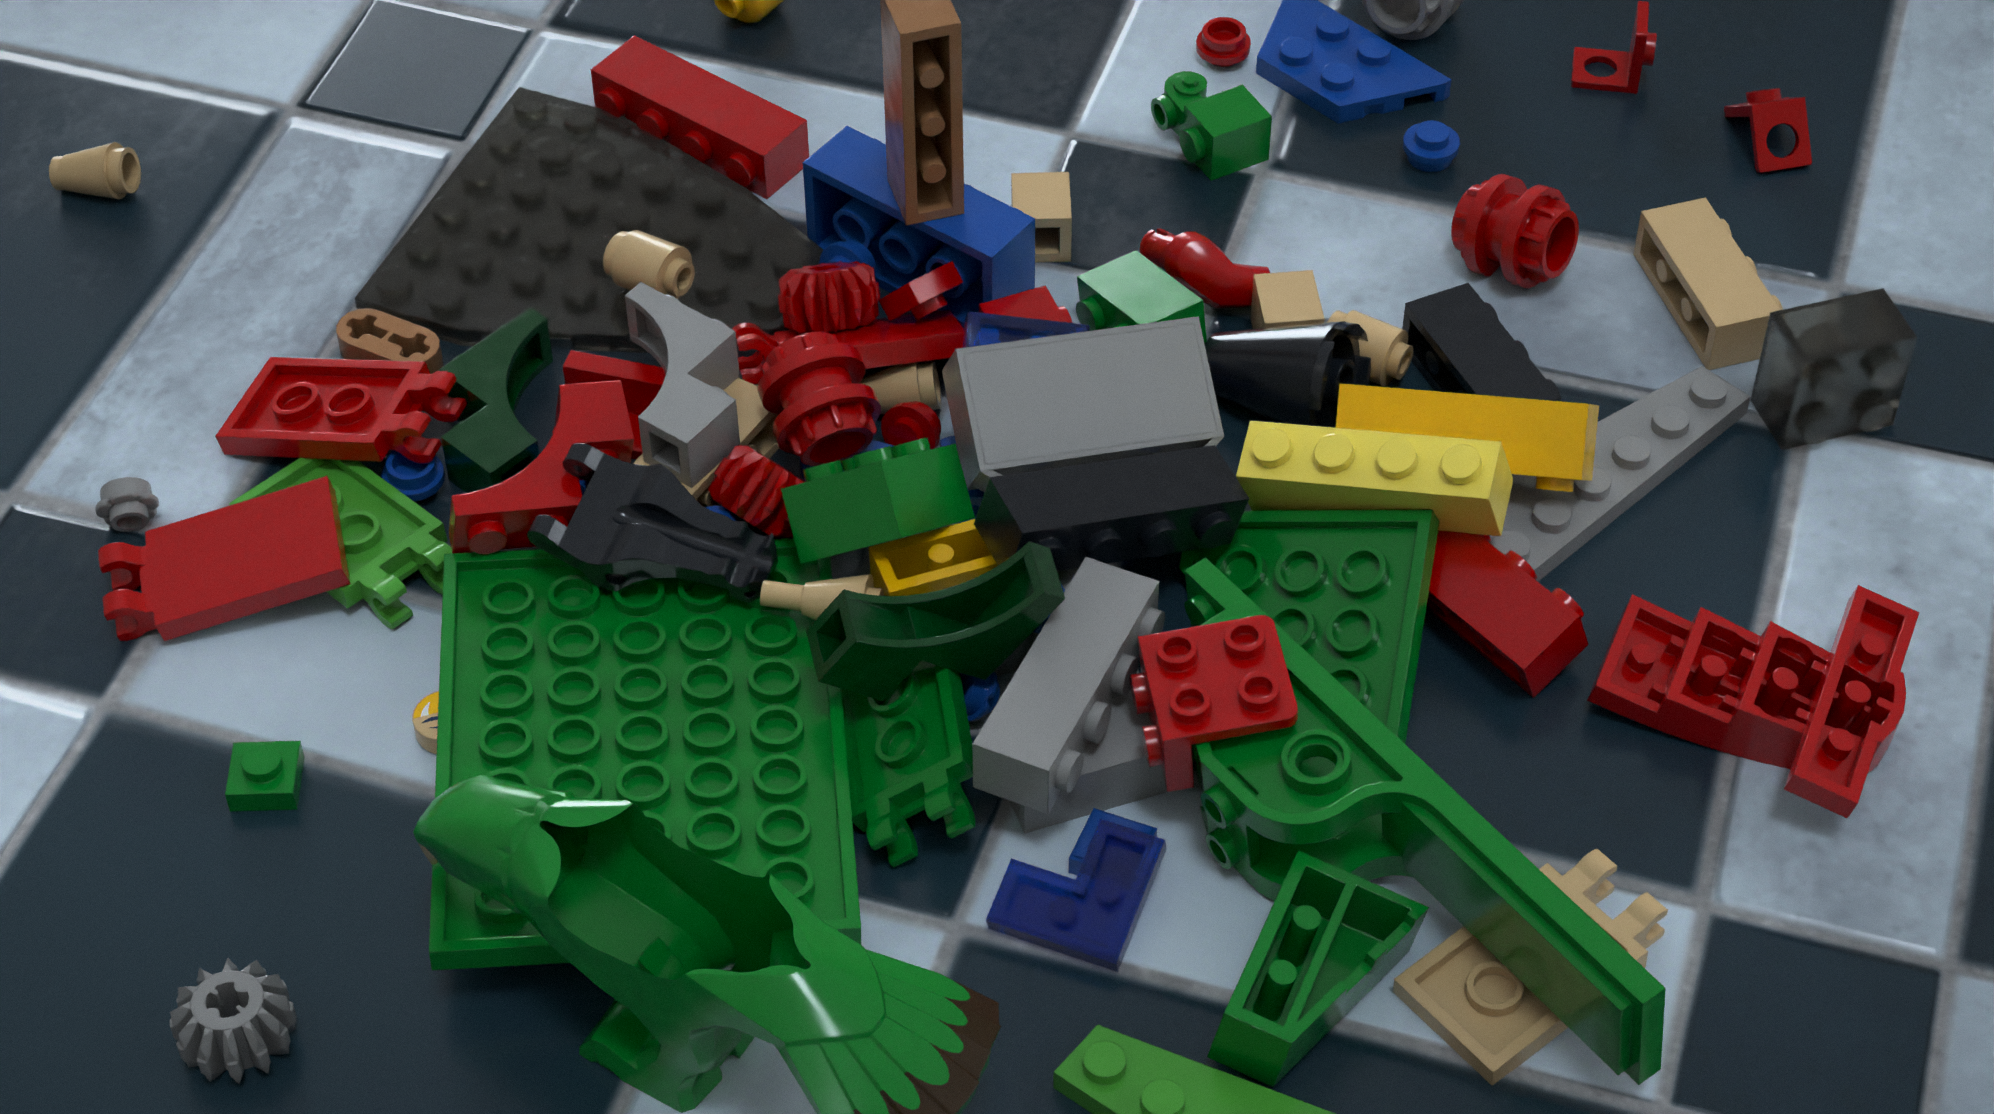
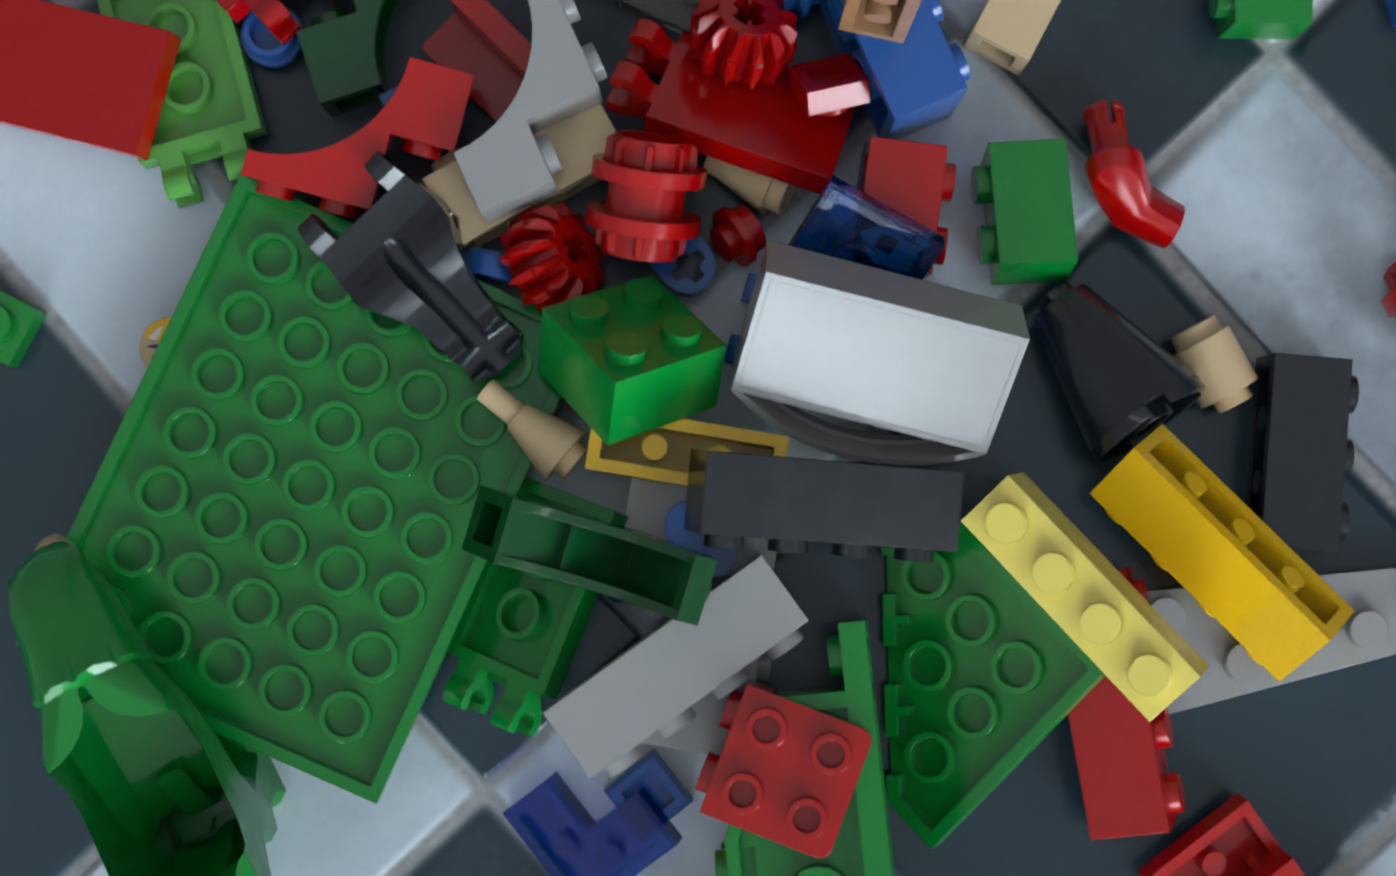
camera: 30 degrees right, 40 degrees up
tan brick [1251,270,1325,329] -> none

